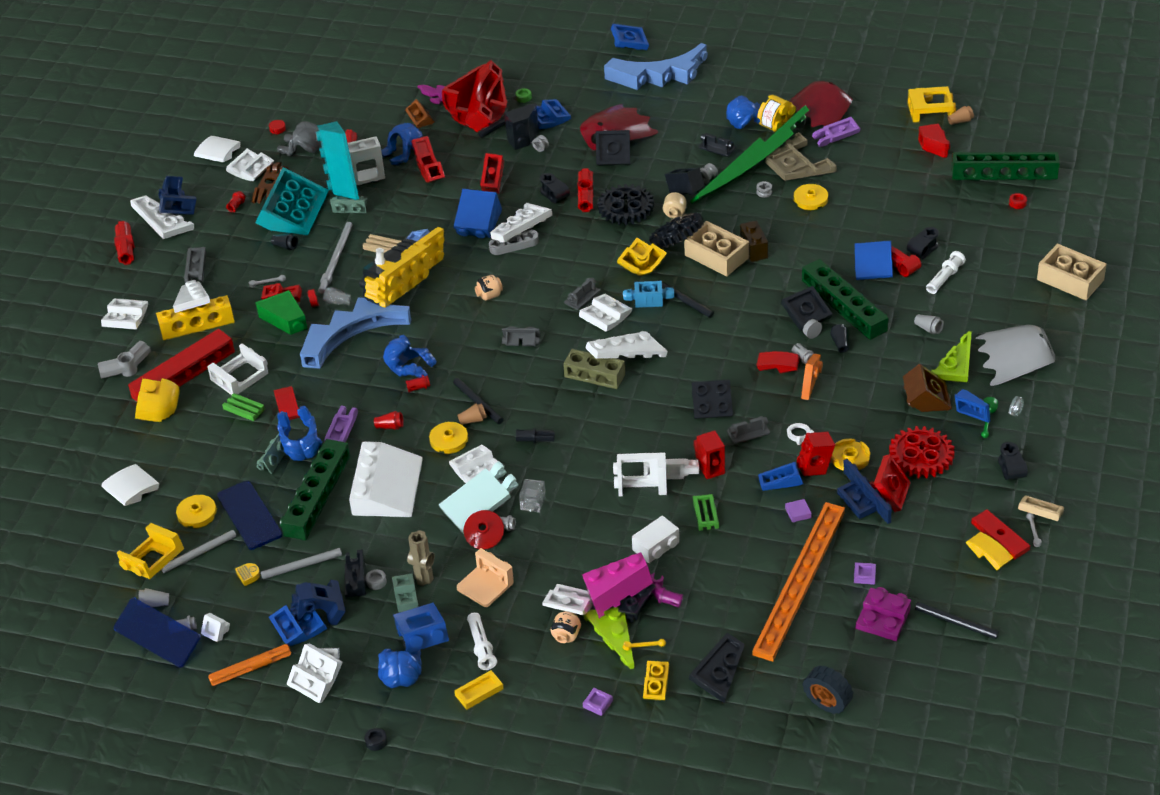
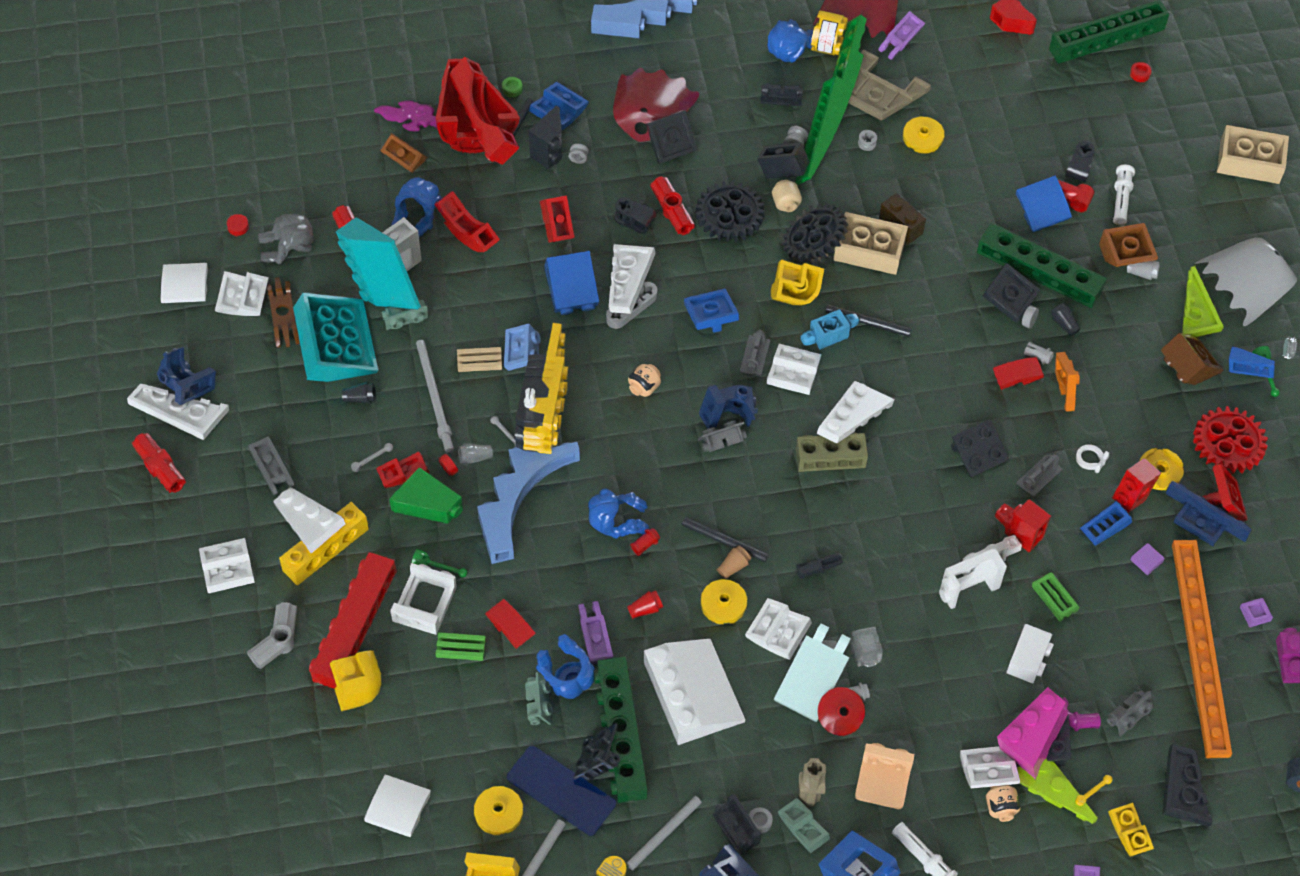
camera: 30 degrees left, 15 degrees up
red pin [226,191,245,213] -> none
none -> green hinge [412,549,467,577]
none -> black hinge [574,723,620,780]
none -> blue hinge [684,289,739,333]
none -> dark blue tile [699,385,758,429]
none -> dark orange slope [1099,223,1158,267]
none -> dark grey hinge [1107,690,1153,736]

